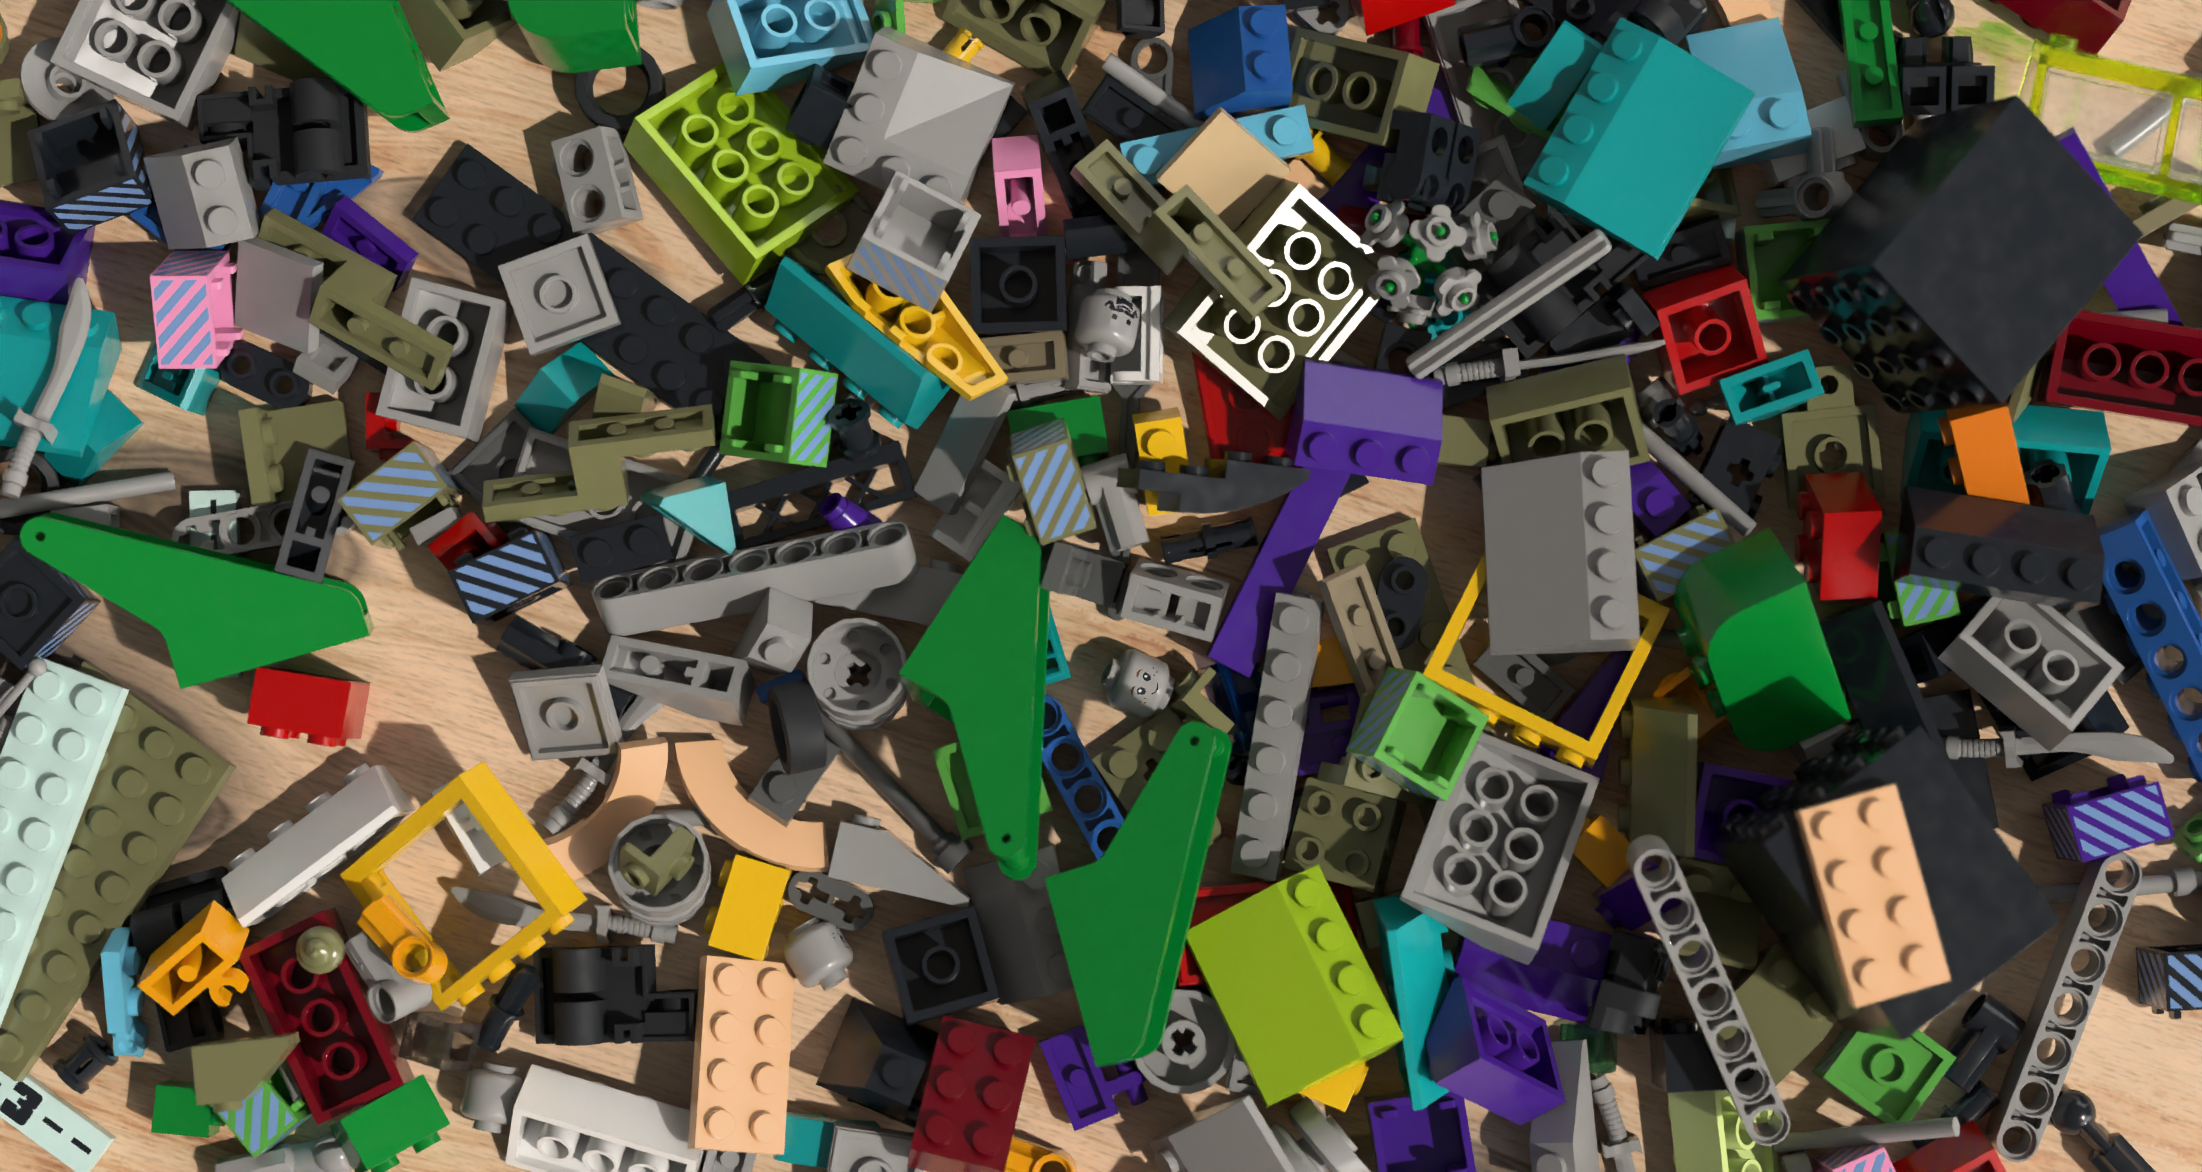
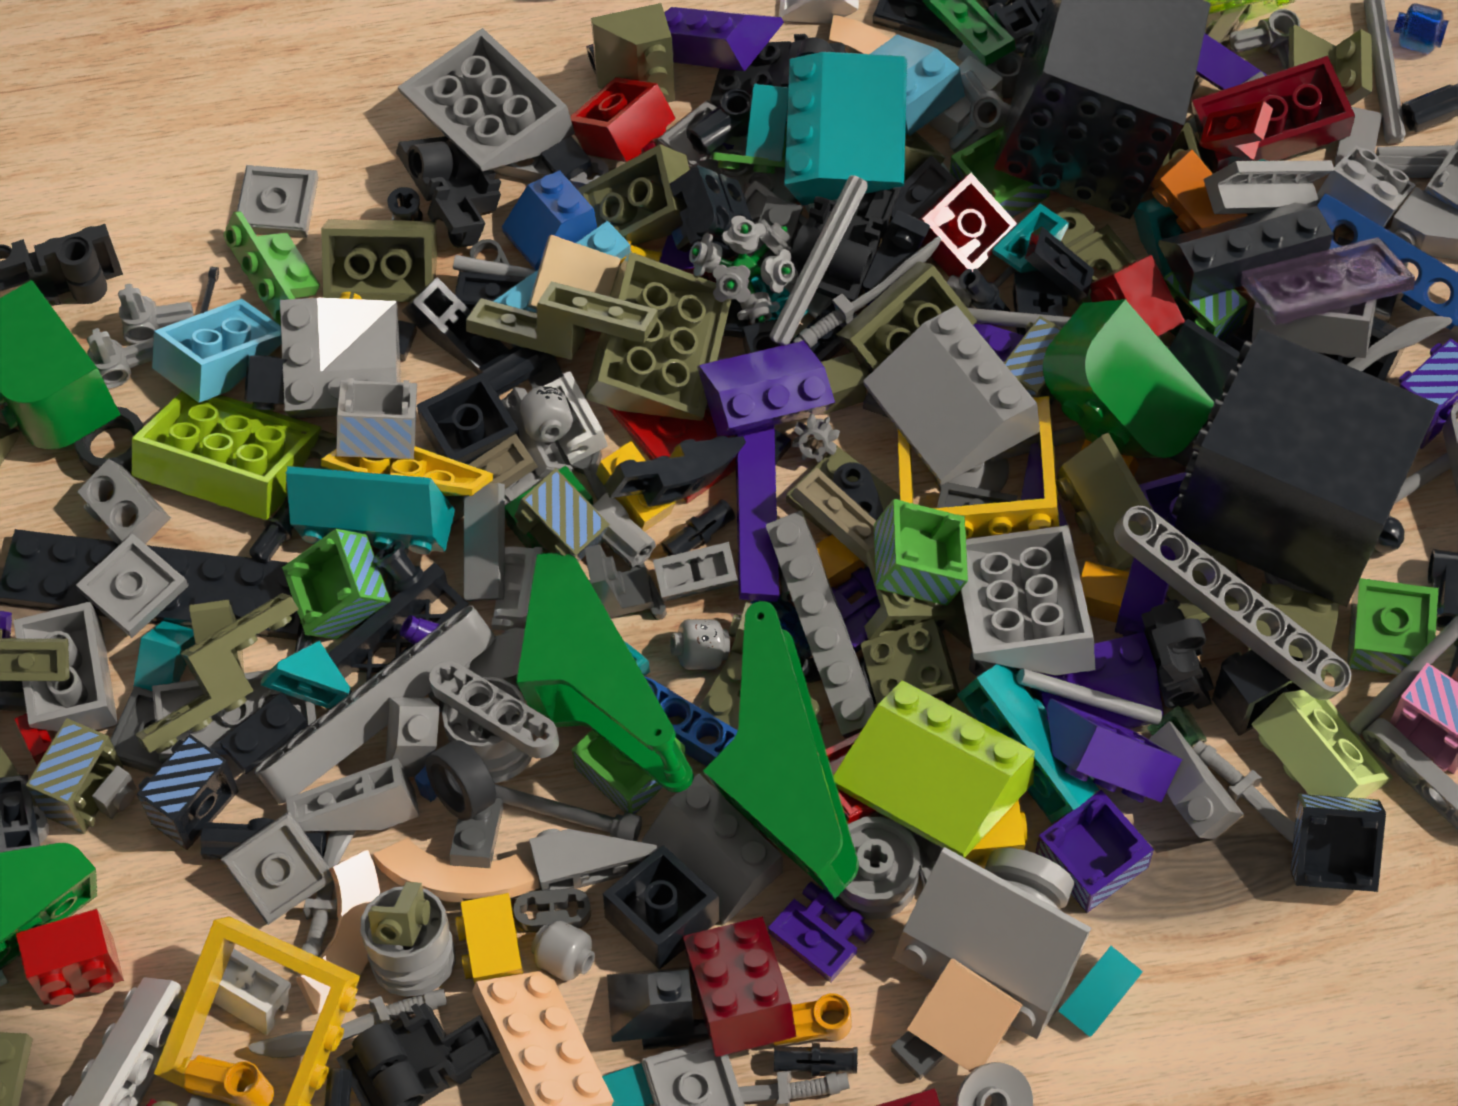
camera: 25 degrees left, 25 degrees down
red bracket [427,510,509,571] -> none
bright pink slope [992,134,1047,237] -> none
light nougat plate [1795,784,1951,1008] -> none
none -> light grey beam [429,661,559,758]
none -> light grey gear [792,413,840,463]
none -> light grey bar [1016,668,1162,725]
none -> black plate [1025,226,1094,302]
none -> red slope [1199,101,1273,160]
none -> light grey fence [1203,160,1335,214]
none -> clear purple plate [1241,237,1415,325]

